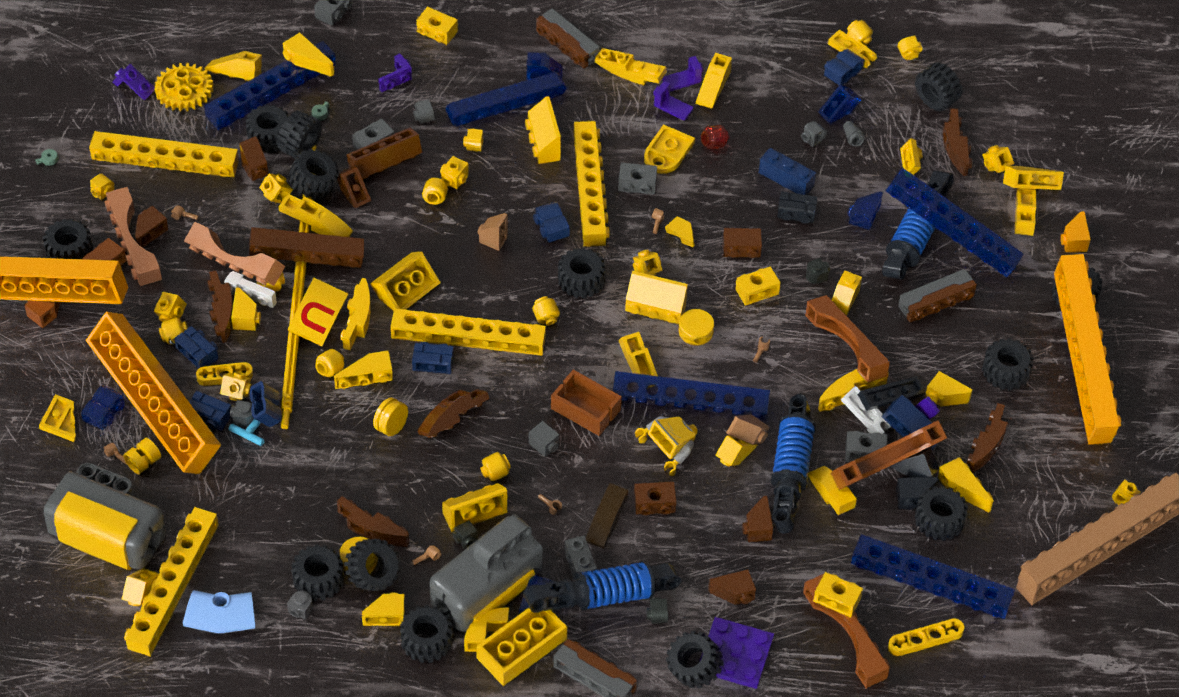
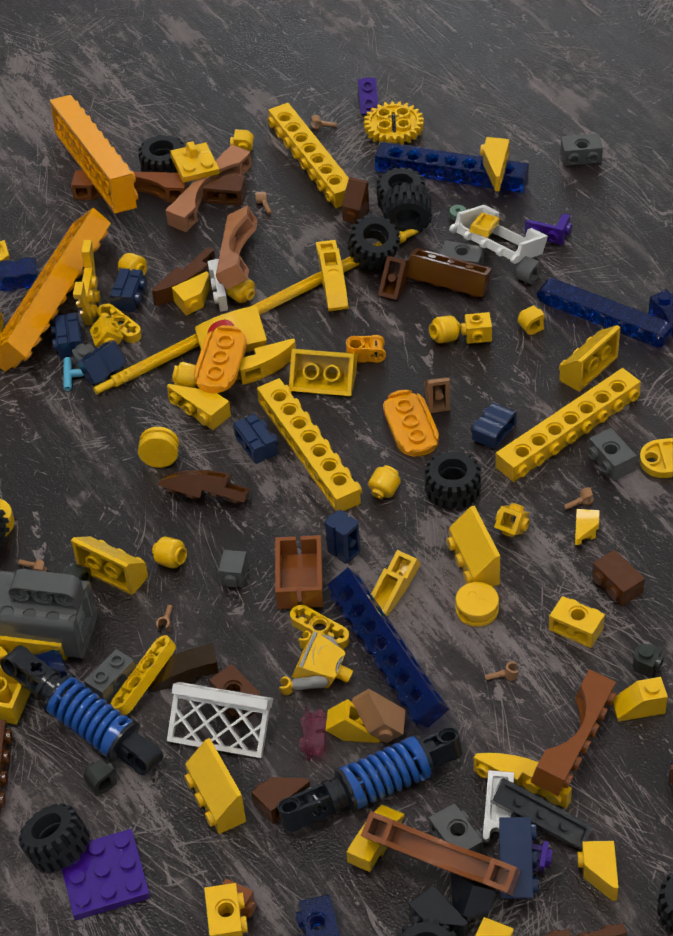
camera: 60 degrees right, 5 degrees down
sand green piece [36,149,59,166] -> none
yellow brick [153,292,187,322] -> none
yellow slope [205,51,262,81] -> none
reddish brown brick [249,227,364,268] -> none
yellow brick [259,173,293,203] -> none
reddish brown slope [337,496,409,547] -> none
yellow brick [417,7,458,45] -> none
reddish brown slope [708,569,756,605] -> none
none -> yellow wing [73,240,100,325]
none -> yellow beam [110,635,176,715]
none -> white fence [167,682,273,758]
none -> yellow hinge [170,141,219,183]
none -> yellow slope [184,738,246,834]
none -> light orange tile [194,325,247,393]
none -> yellow beam [290,605,350,649]
none -> clear pink hinge [299,706,327,761]
none -> medium nougat hand [311,115,337,130]
none -> dark blue brick [324,510,360,564]
none -> light orange piece [346,335,386,363]
none -> light orange tile [383,390,439,456]
none -> white hinge [449,205,548,264]
none -> yellow tile [469,212,500,238]

